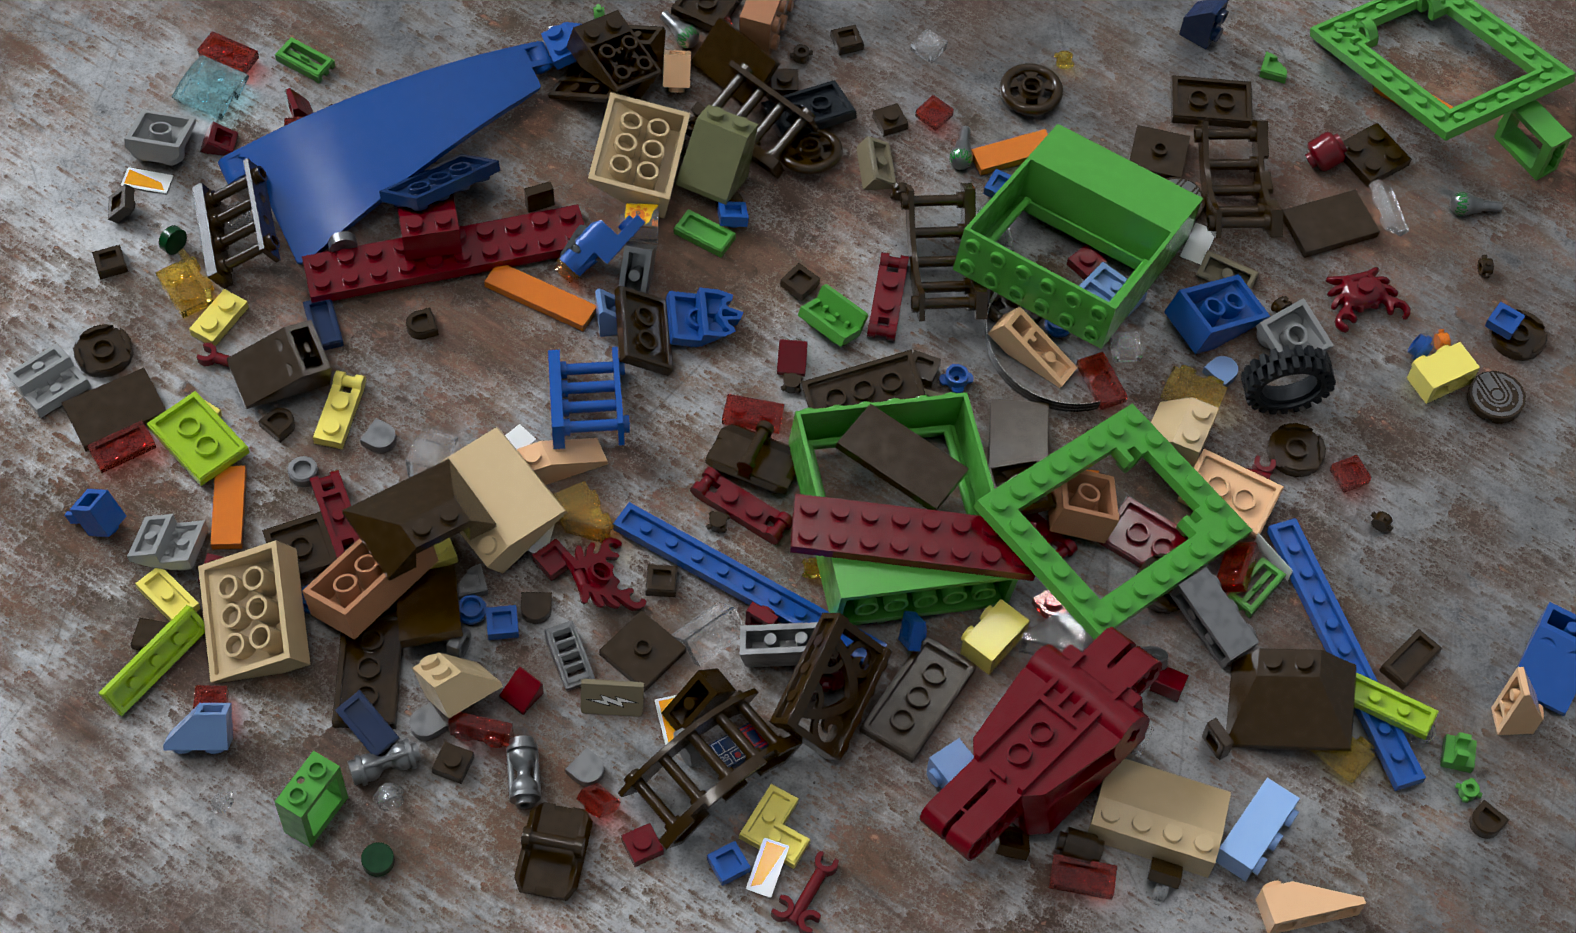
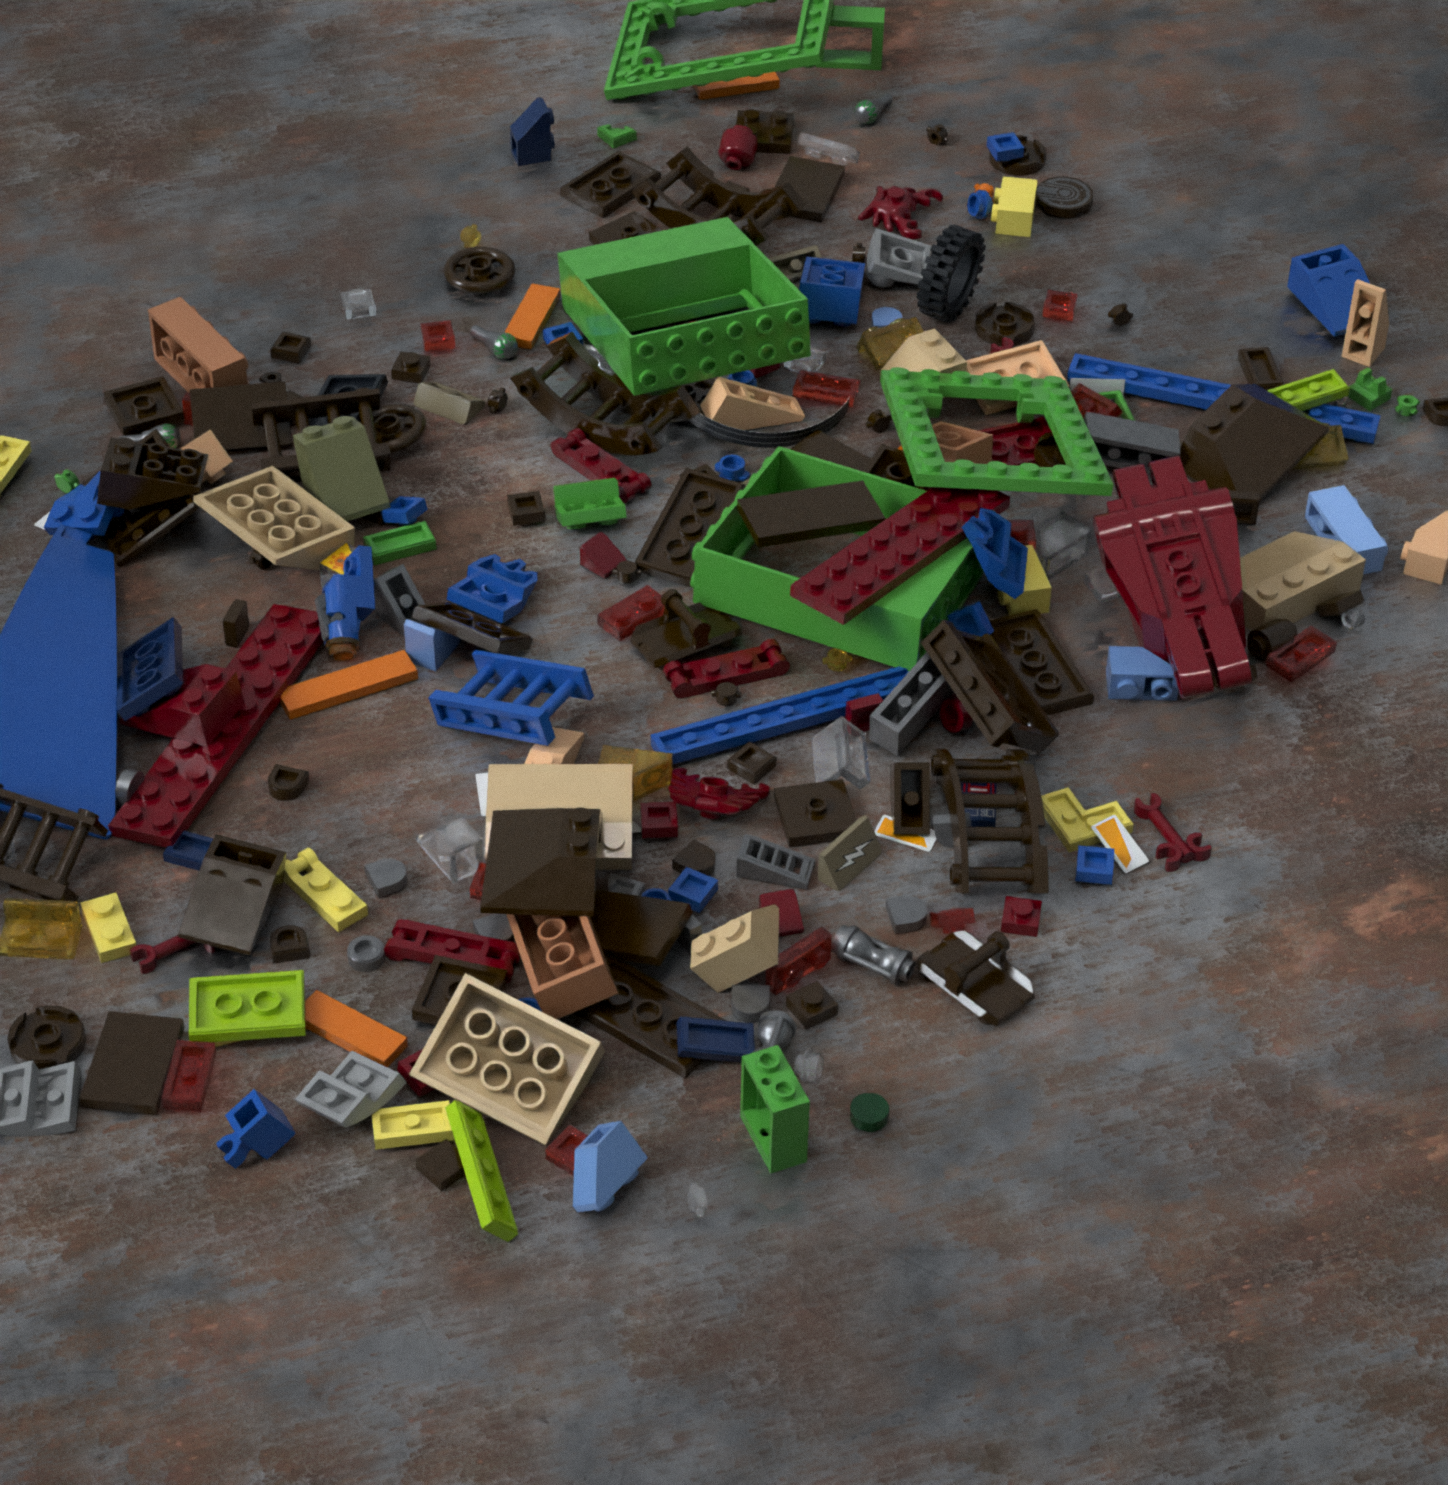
camera: 50 degrees left, 15 degrees down
none -> blue plate [961,508,1028,599]

